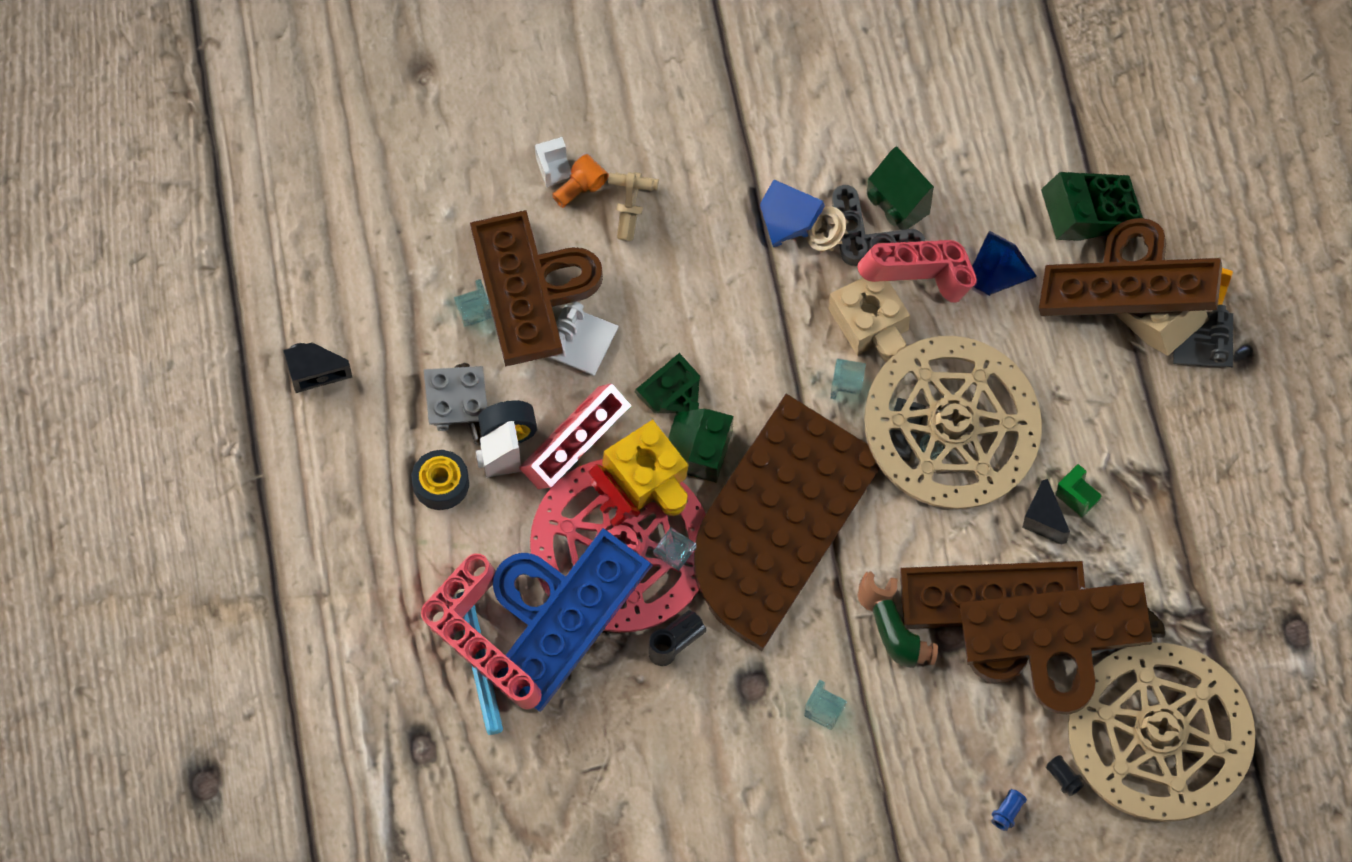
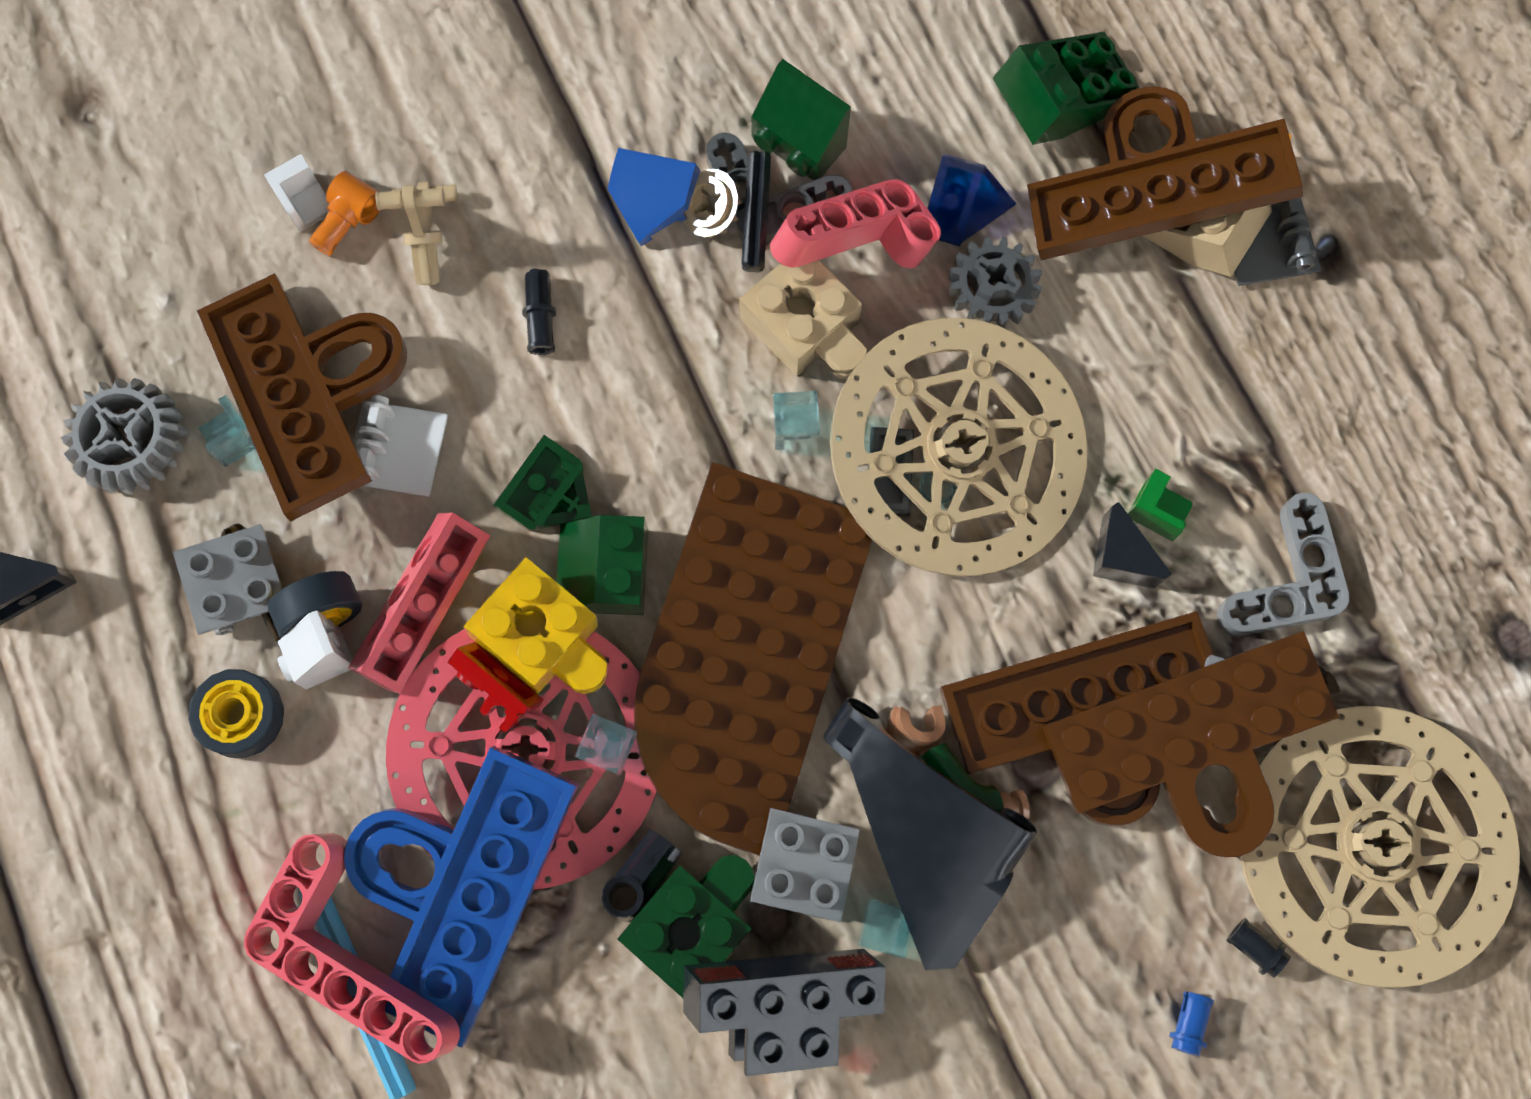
camera: 15 degrees left, 10 degrees up
none -> light grey gear [60,377,187,495]
none -> black axle [522,268,556,355]
none -> dark green brick [617,855,755,998]
none -> piece [683,948,886,1076]
none -> black axle [741,151,771,273]
none -> light grey hinge [750,808,860,922]
none -> black panel [823,697,1038,970]
none -> dark grey gear [948,236,1042,328]
none -> light grey beam [1217,493,1349,636]

